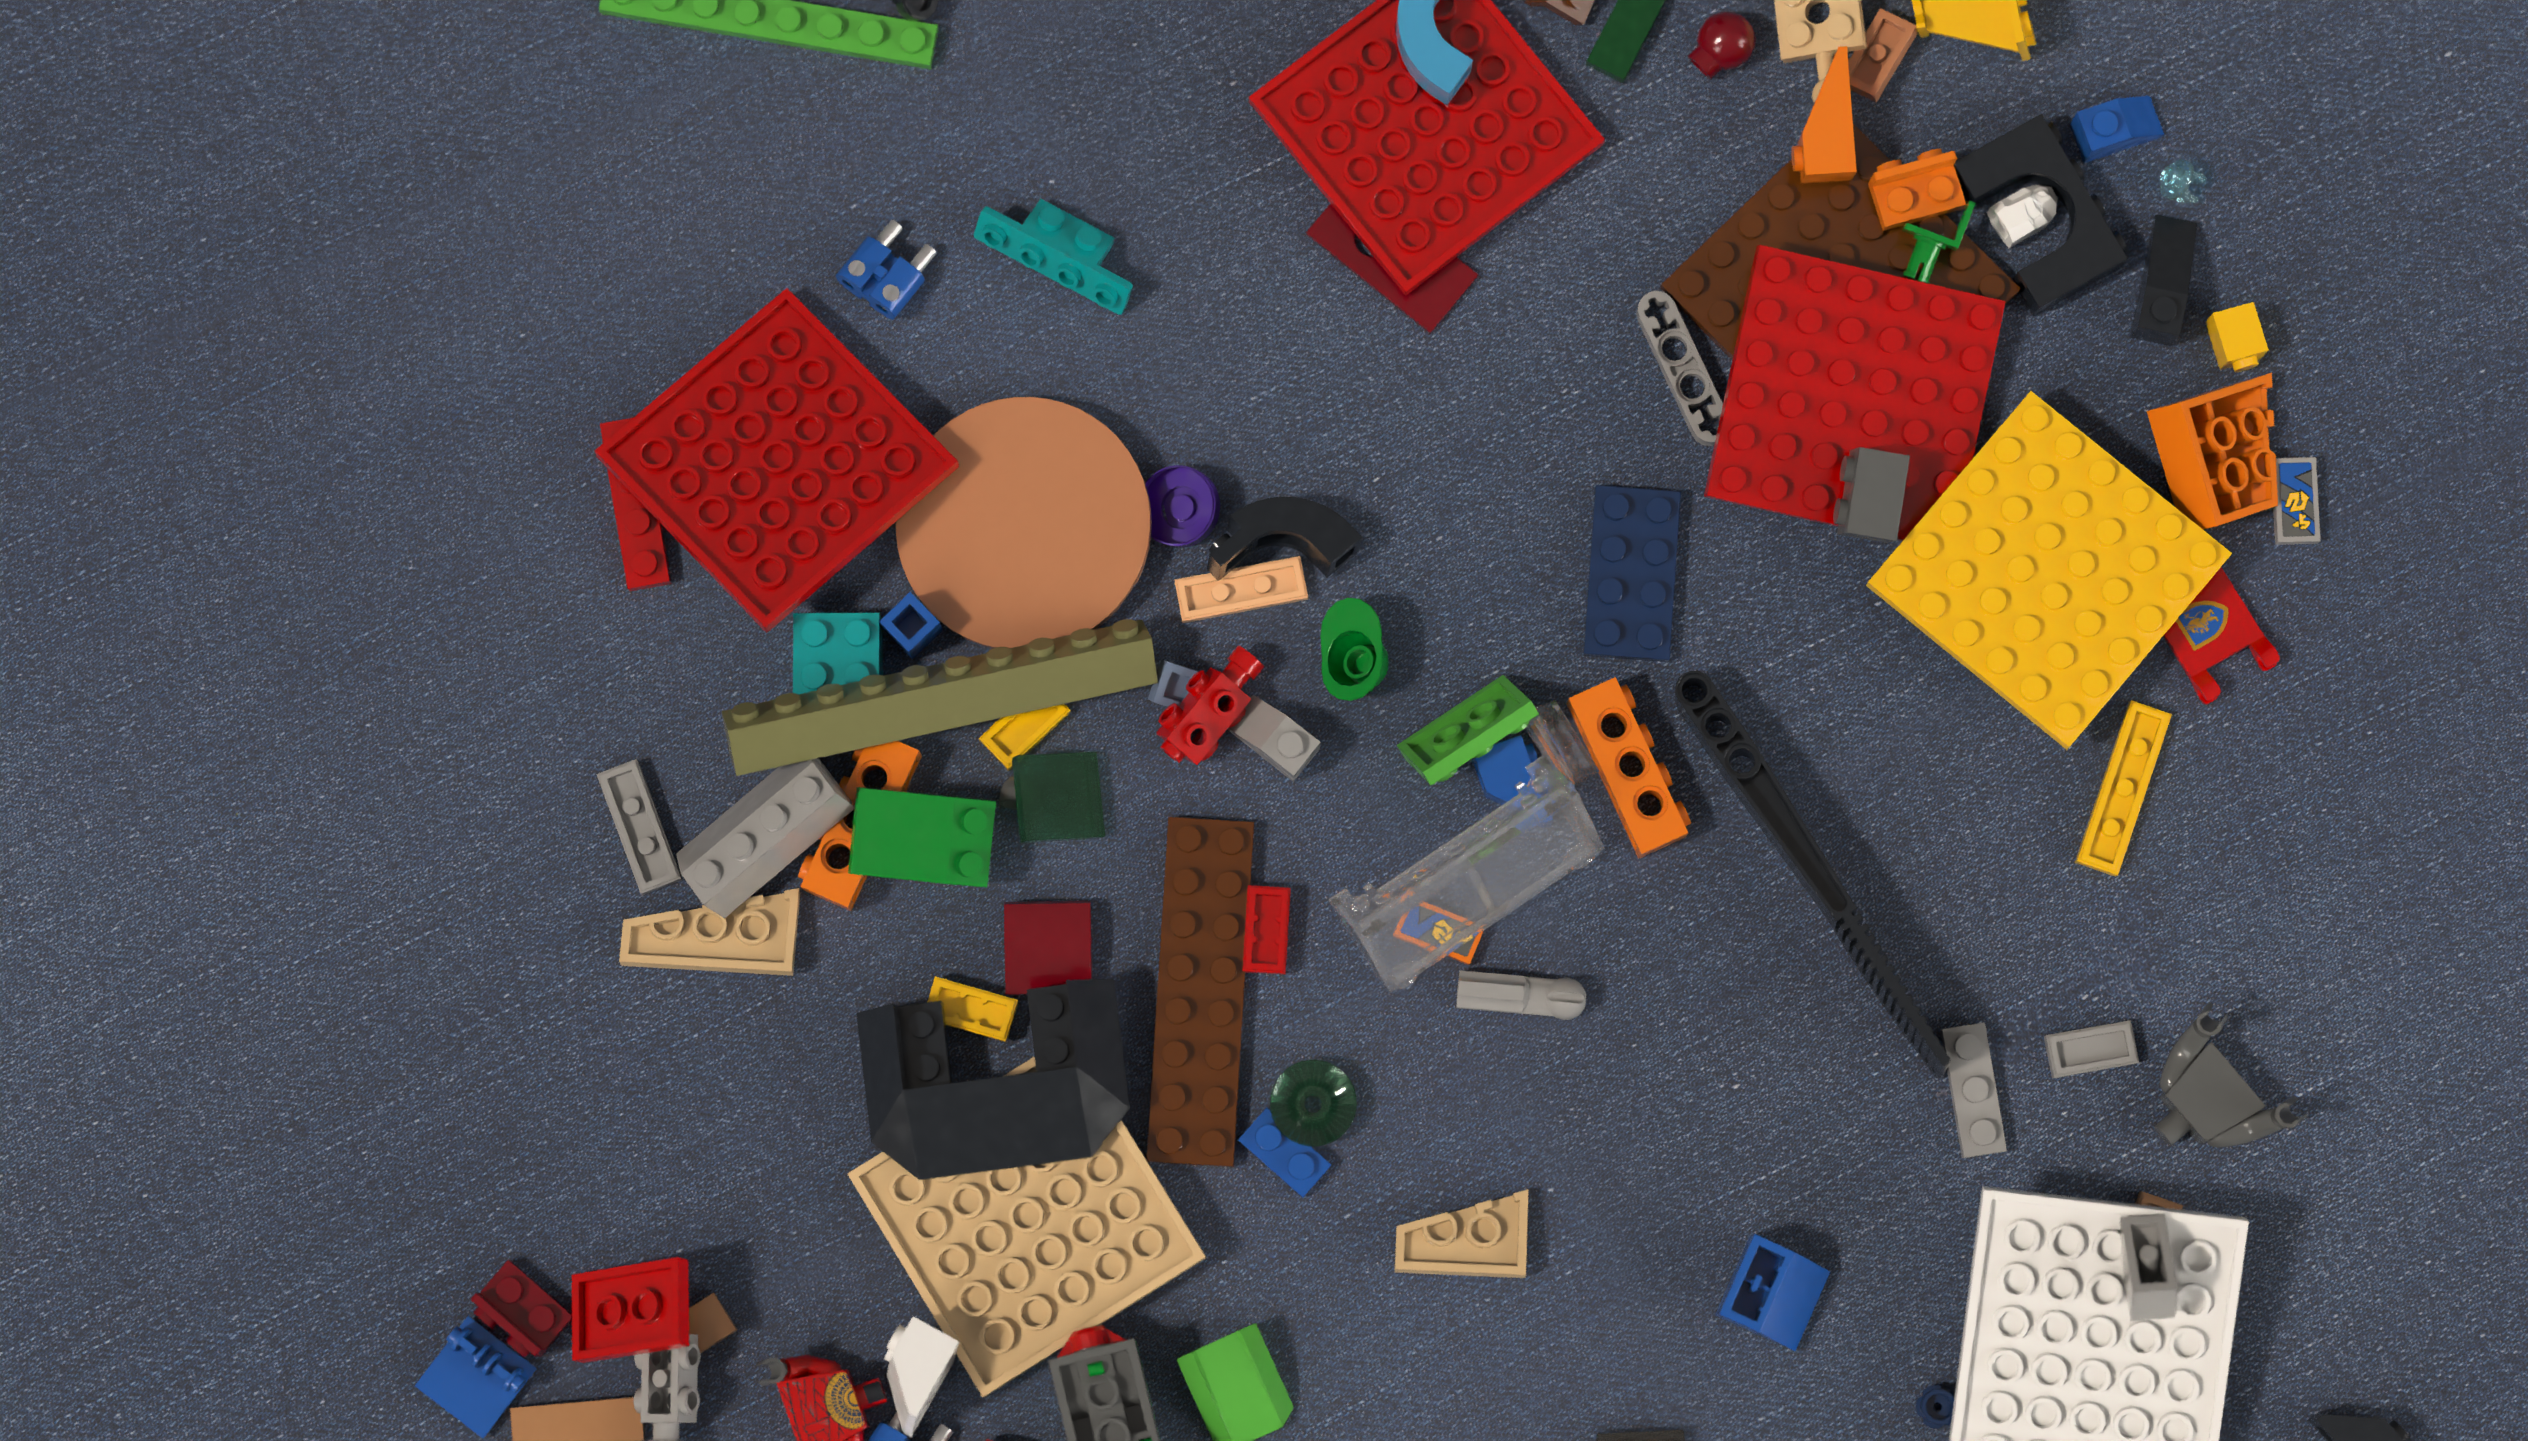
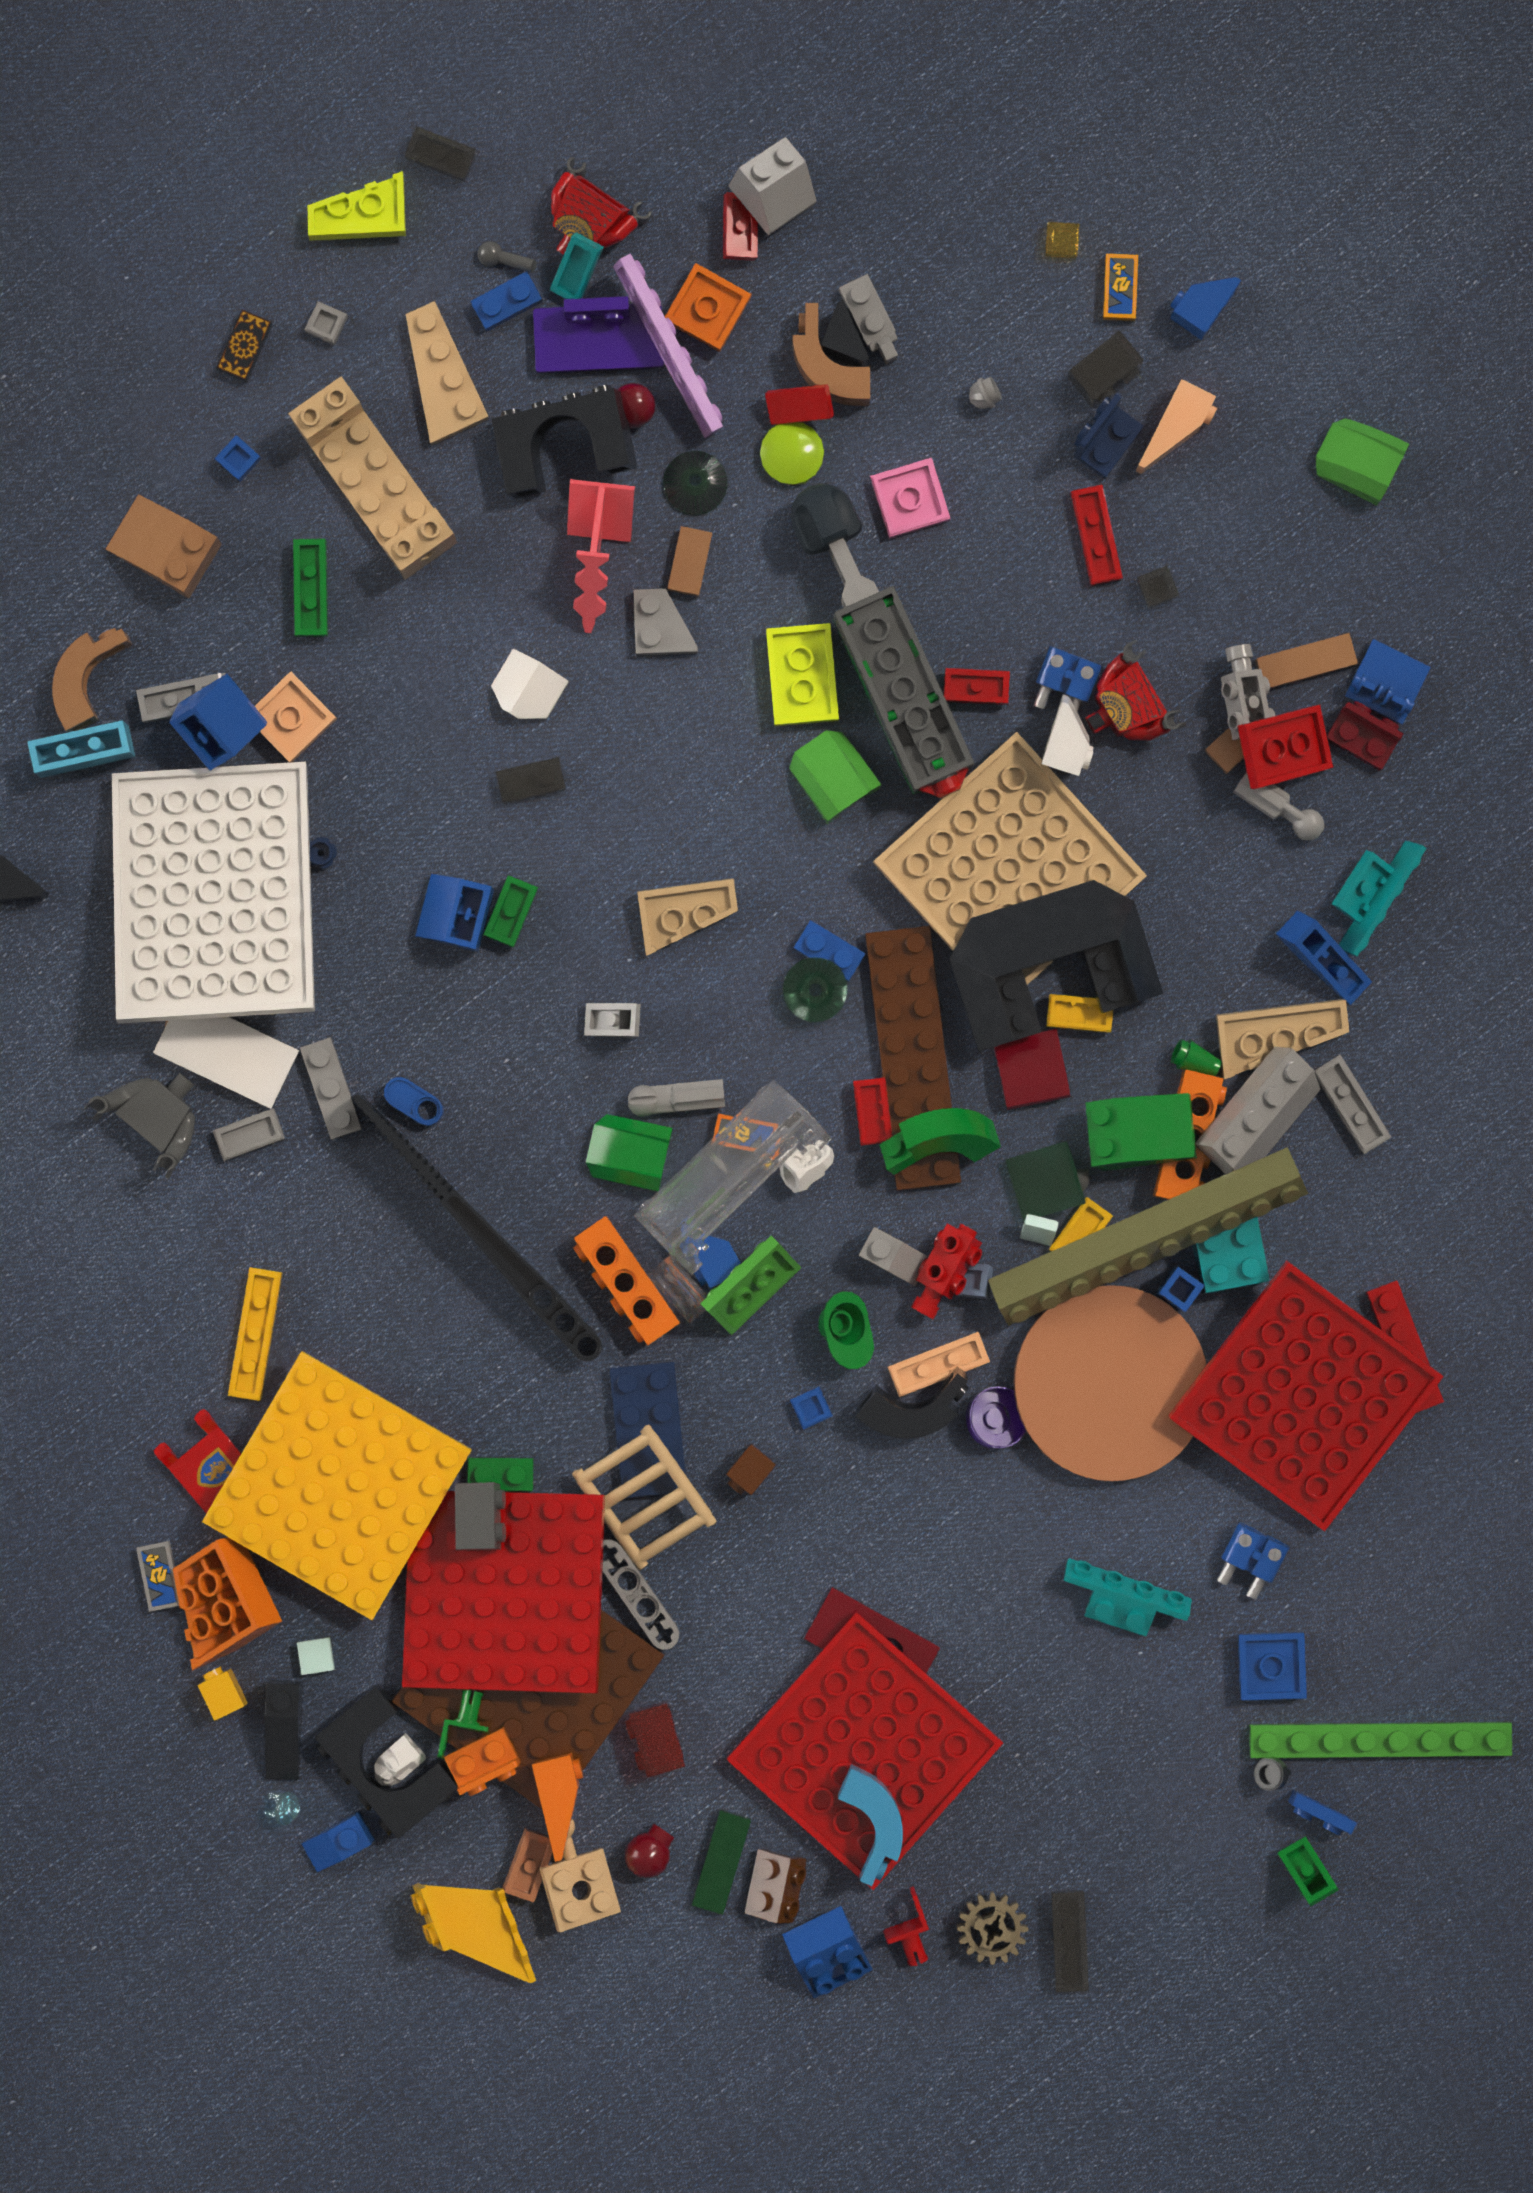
camera: 165 degrees right, 5 degrees up
light grey slope [2120,1214,2178,1321] -> none
none -> white tile [153,1017,299,1109]
none -> light aqua tile [297,1637,335,1675]
none -> blue piece [384,1077,444,1126]
none -> green plate [468,1457,534,1491]
none -> green plate [484,875,539,948]
none -> tan bar [572,1425,717,1570]
none -> light grey slope [584,1003,641,1039]
none -> green slope [586,1114,673,1192]
none -> clear red brick [625,1700,686,1778]
none -> reddish brown brick [726,1443,776,1495]
none -> white rock [779,1141,834,1193]
none -> blue tile [790,1387,833,1430]
none -> green arch [879,1108,1001,1175]
none -> light aqua tile [1020,1214,1058,1246]
none -> green cone [1171,1039,1221,1076]
none -> light grey piece [1233,772,1324,840]
none -> blue plate [1238,1632,1307,1701]
none -> blue slope [1276,910,1372,1005]
none -> teal bracket [1332,840,1427,957]

